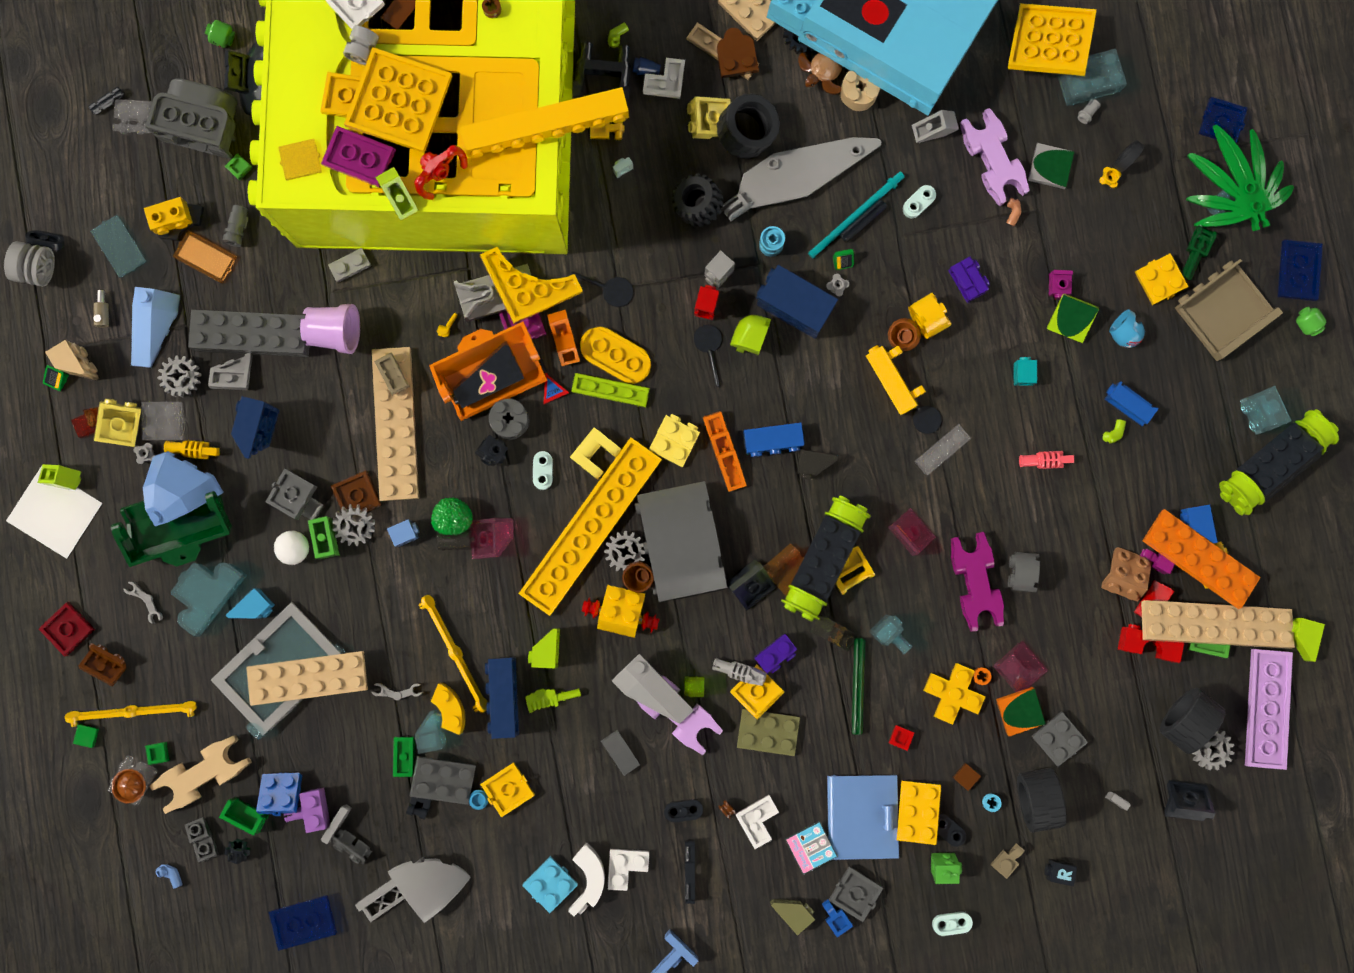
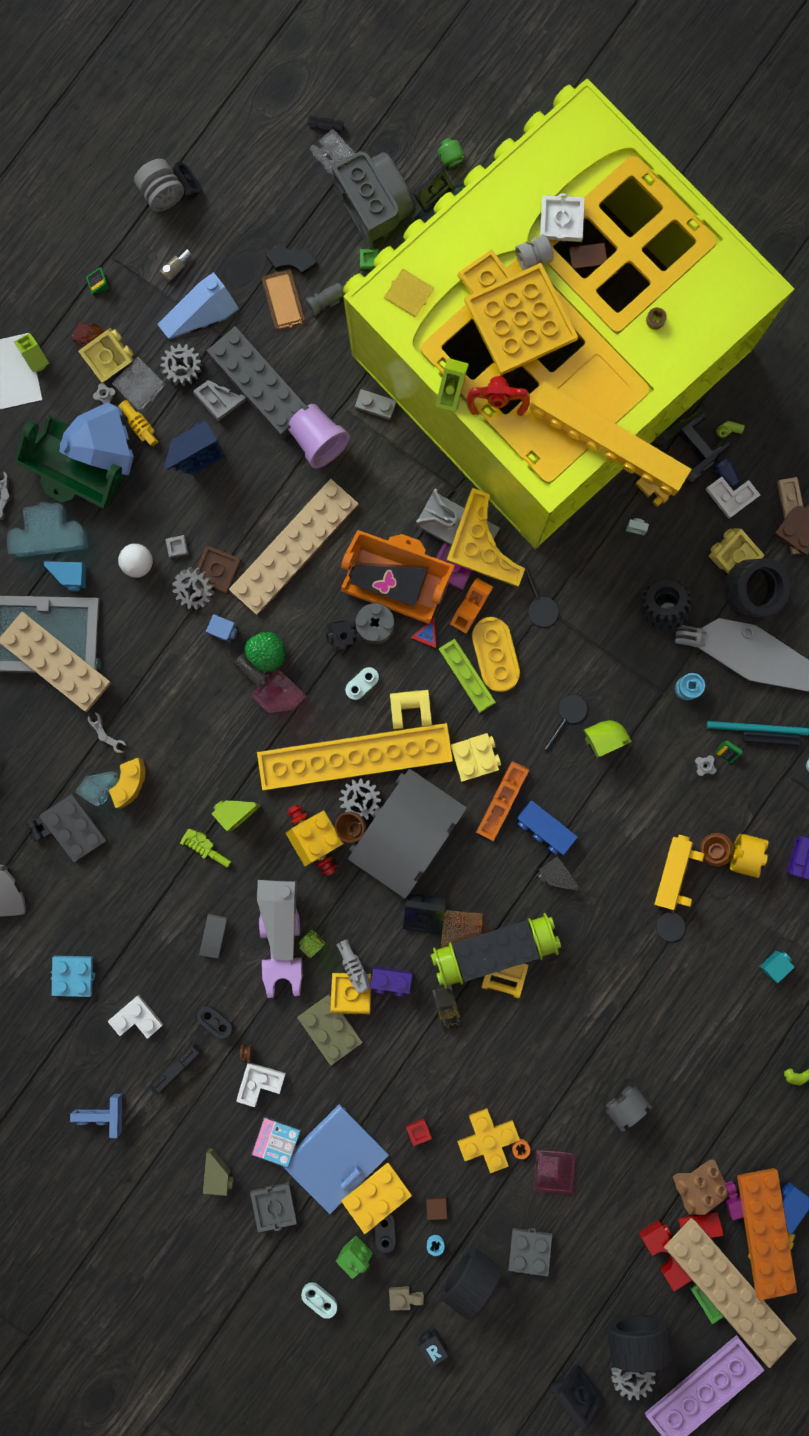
camera: 55 degrees right, 0 degrees up
tan slope [45,340,99,380] -> none
clear light blue piece [90,215,147,278] -> none
yellow brick [144,197,193,235] -> none
dark grey plate [266,468,317,520] -> none
bright green brick [308,516,339,559] -> none
magenta tile [321,126,396,188] -> none
dark tan plate [374,352,410,396] -> none
green plate [393,737,414,777] -> none
yellow piece [419,595,488,712] -> none
yellow hand [437,313,458,337] -> none
dark azure plate [469,790,488,810] -> none
yellow plate [480,762,535,817] -> none
dark blue brick [485,657,519,739] -> none
white arch [568,843,605,916] -> none
red brick [694,285,719,320] -> none
light grey piece [704,250,735,288] -> none
dark blue brick [756,265,838,339] -> none
blue plate [822,899,853,937] -> none
dark green axle [852,638,865,735] -> none
clear light blue brick [869,615,912,655] -> none
clear pink slope [888,508,935,556] -> none
clear plate [914,424,971,476] -> none
magenta piece [951,532,1004,632] -> none
dark green tile [996,687,1045,736] -> none
coral hinge [1019,451,1074,469] -> none
light grey tile [1105,792,1130,811] -> none
lime slope [1292,618,1325,662] -> none

